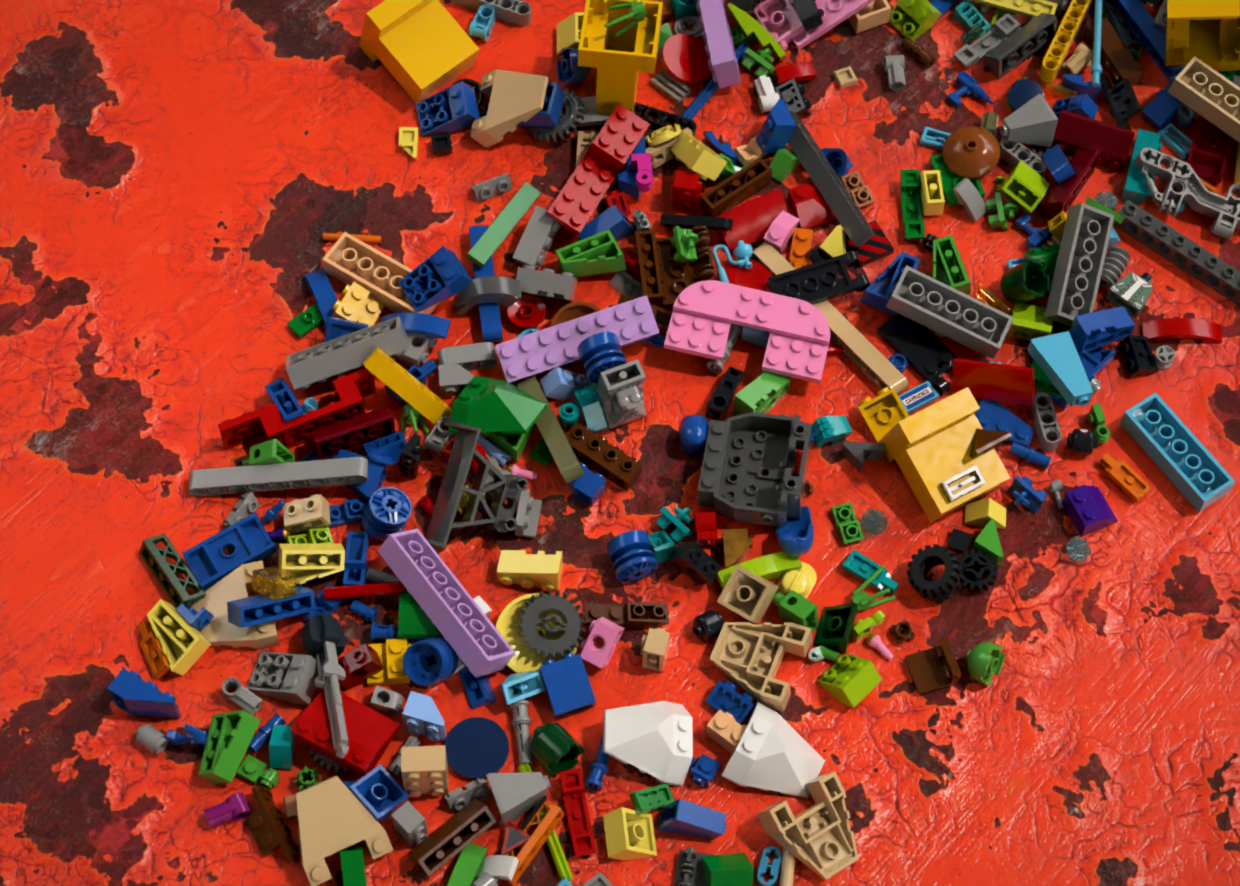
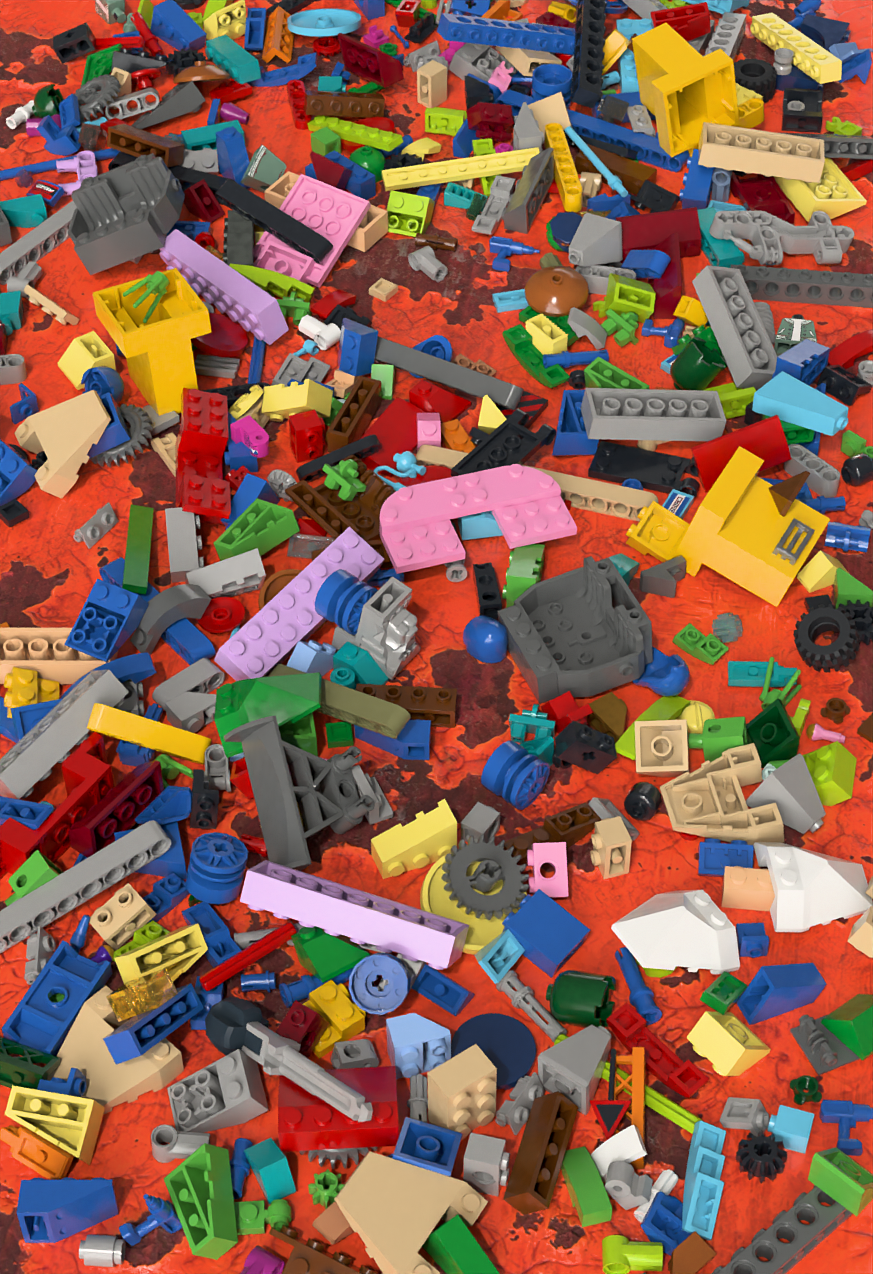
camera: 30 degrees left, 15 degrees down
none -> blue bracket [10,383,39,424]
none -> light grey slope [271,353,331,387]
none -> medium azure hand [293,339,319,357]
none -> light grey brick [461,802,500,843]
none -> blue pin [543,349,609,369]
none -> light grey tile [588,797,639,841]
none -> light grey slope [746,753,826,834]

